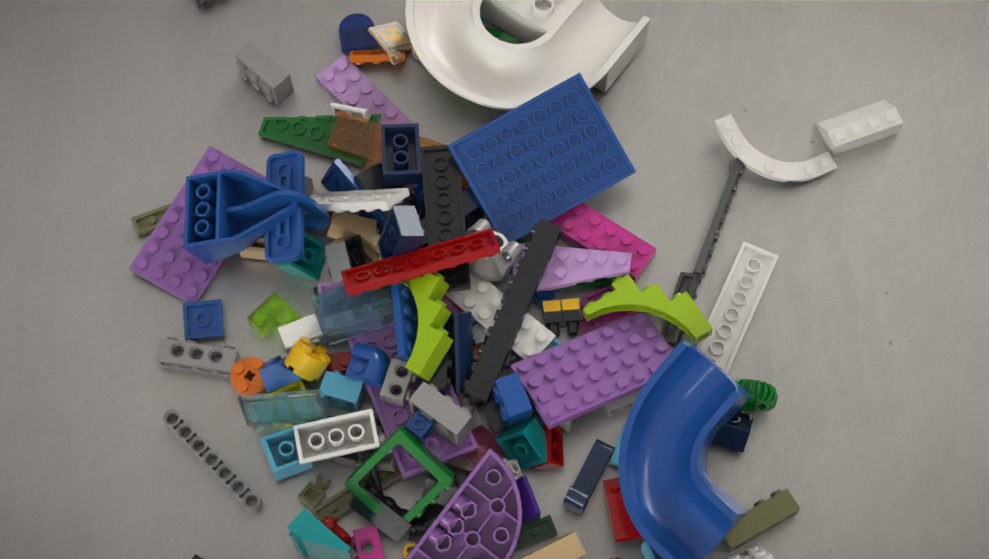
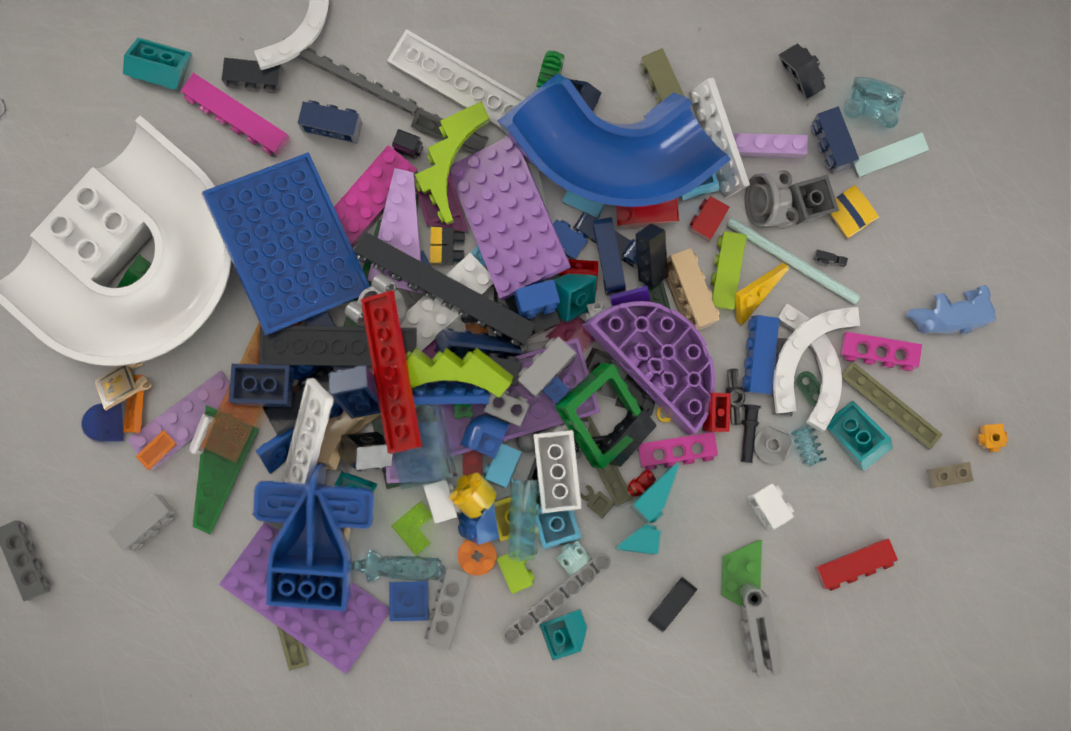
camera: 85 degrees left, 15 degrees up
none -> teal slope [123,37,191,90]
none -> orange plate [135,430,177,471]
none -> dark pink brick [181,72,290,156]
none -> black brick [221,57,283,92]
none -> dark blue brick [298,100,362,144]
none -> clear light blue animal [352,550,445,583]
none -> black brick [392,129,424,159]
none -> green plate [453,404,473,419]
none -> lime brick [497,549,535,594]
none -> teal slope [539,609,587,661]
none -> blue brick [553,219,588,260]
none -> light aqua brick [556,541,592,576]
none -> dark blue beam [593,217,626,296]
none -> teal slope [615,524,661,555]
none -> black brick [635,223,668,288]

